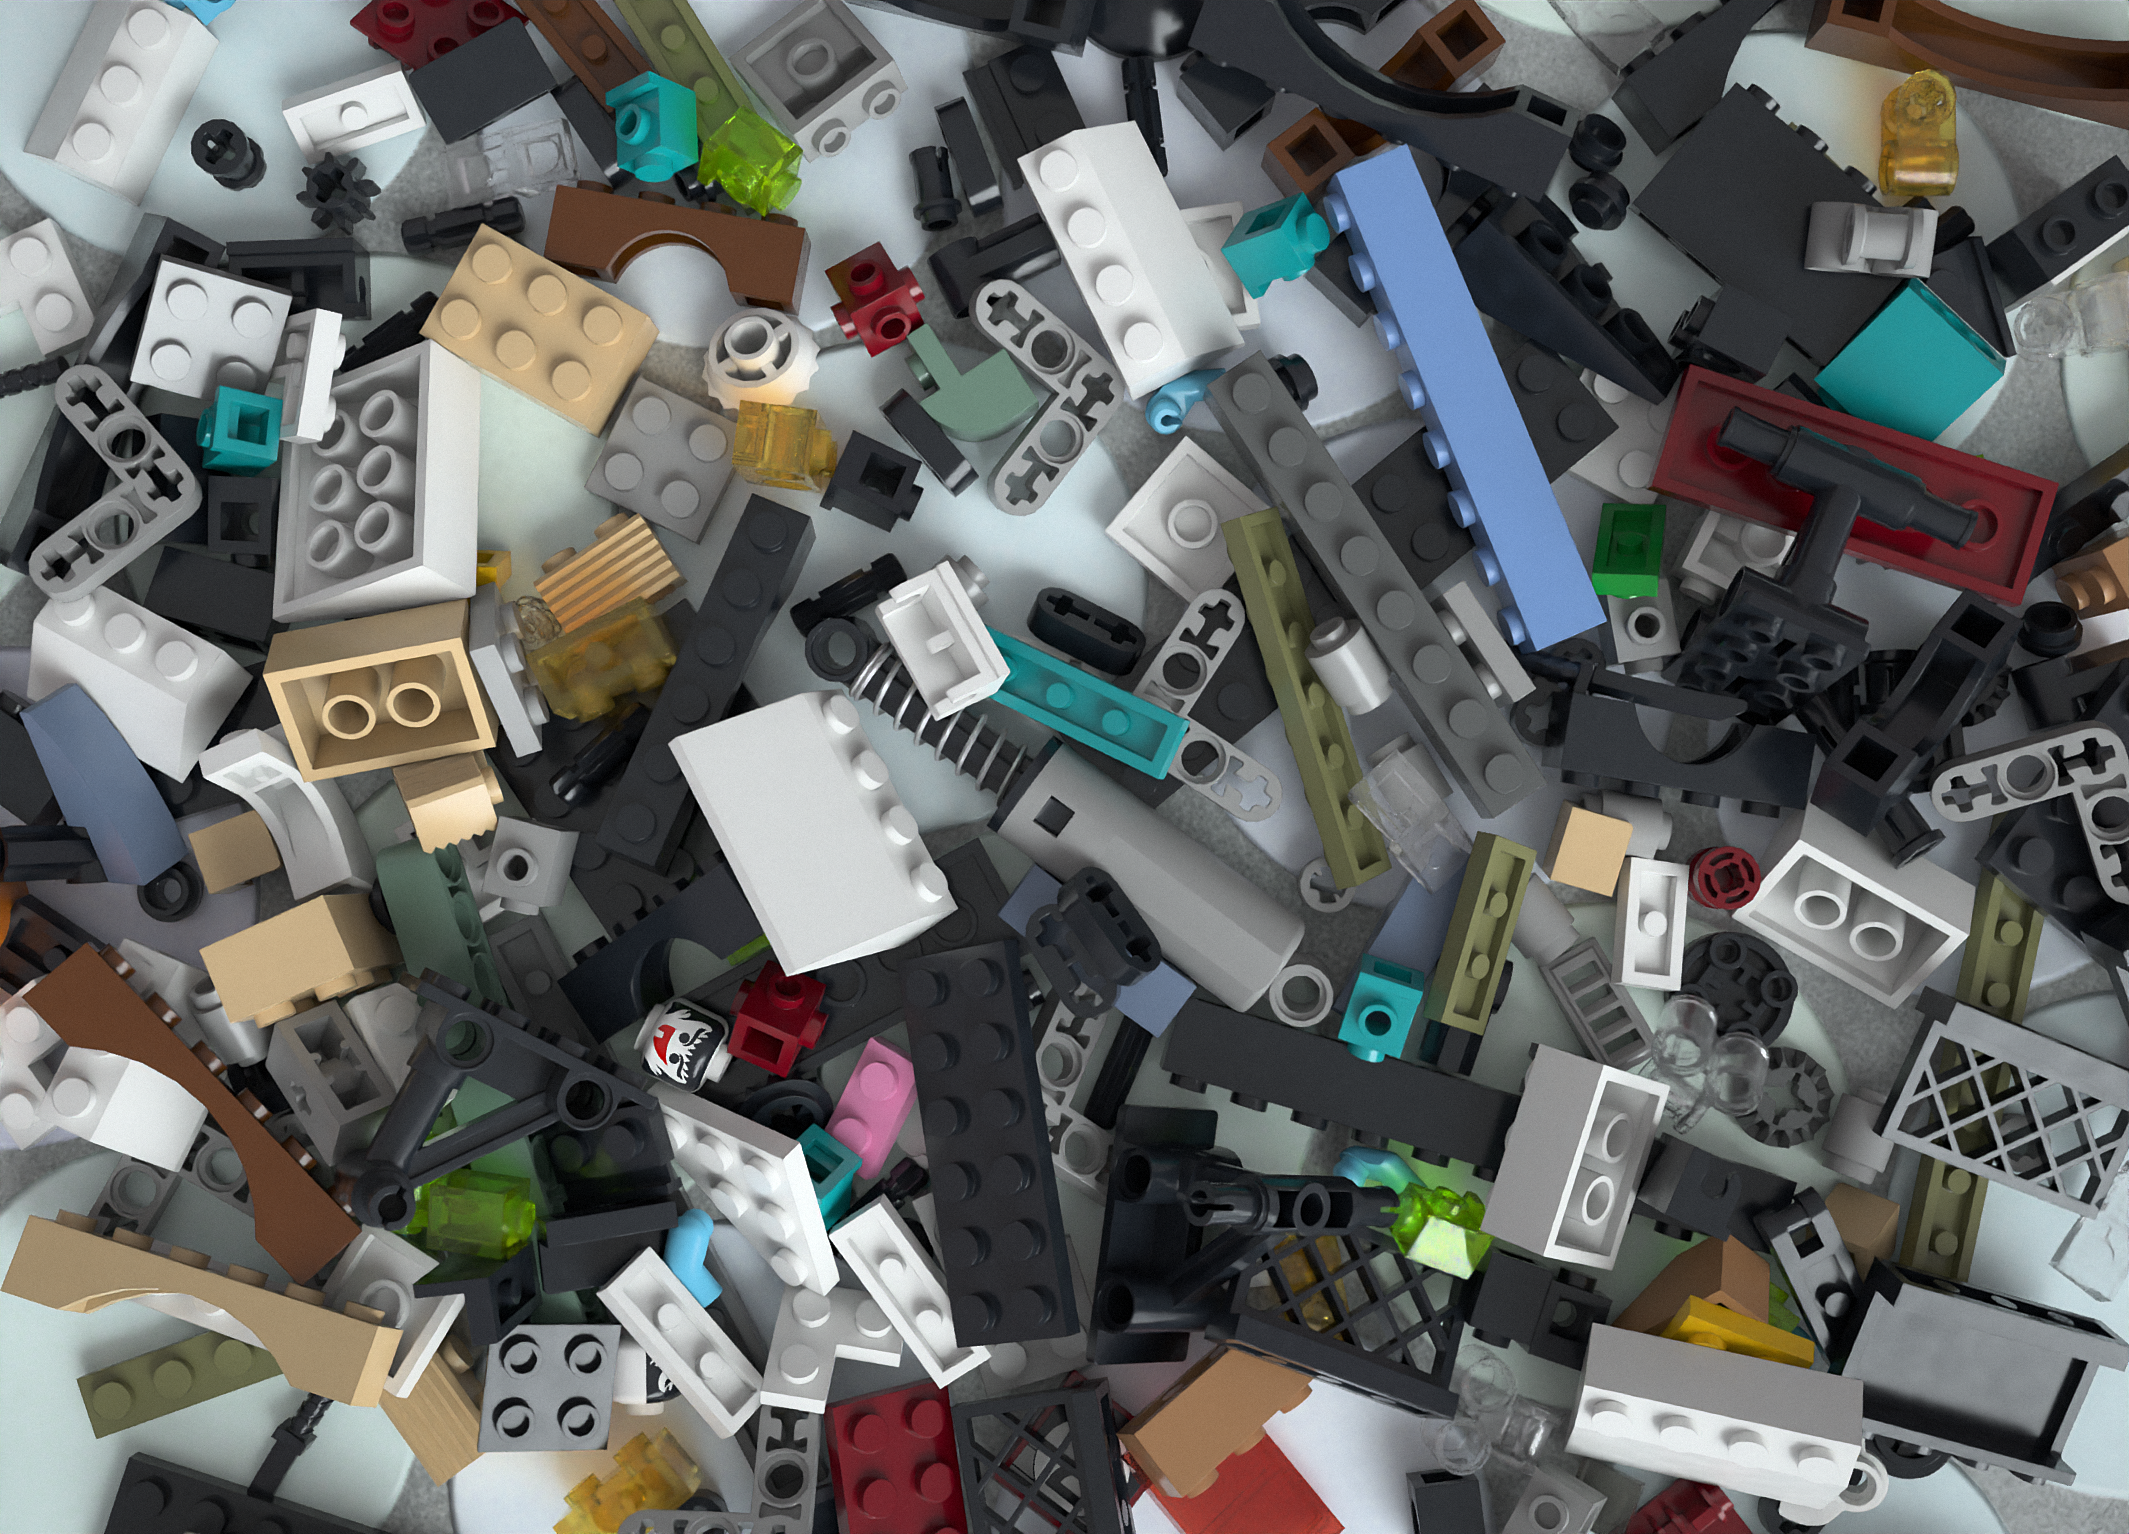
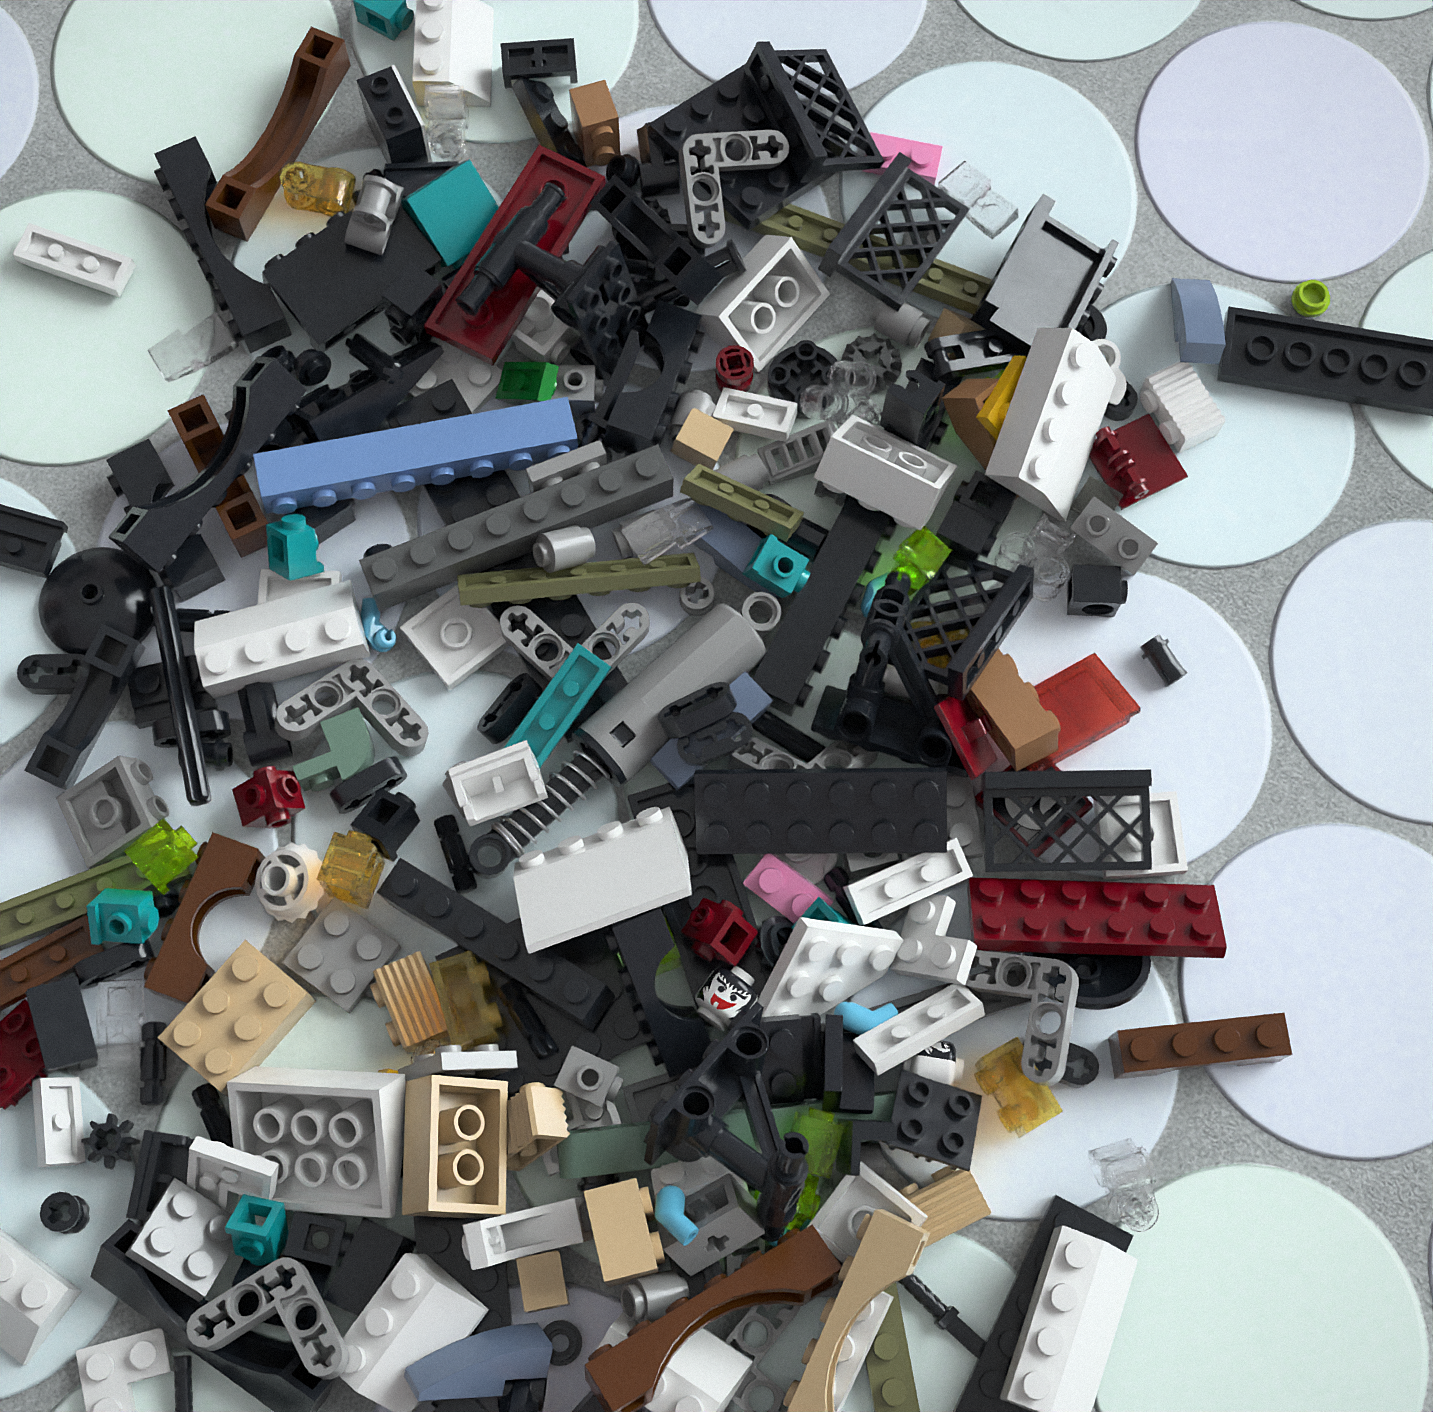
camera: 80 degrees left, 15 degrees down
none -> black axle [149,585,212,806]
none -> black axle [345,333,405,384]
none -> medium azure arm [655,1185,699,1246]
none -> dark red piece [934,696,998,780]

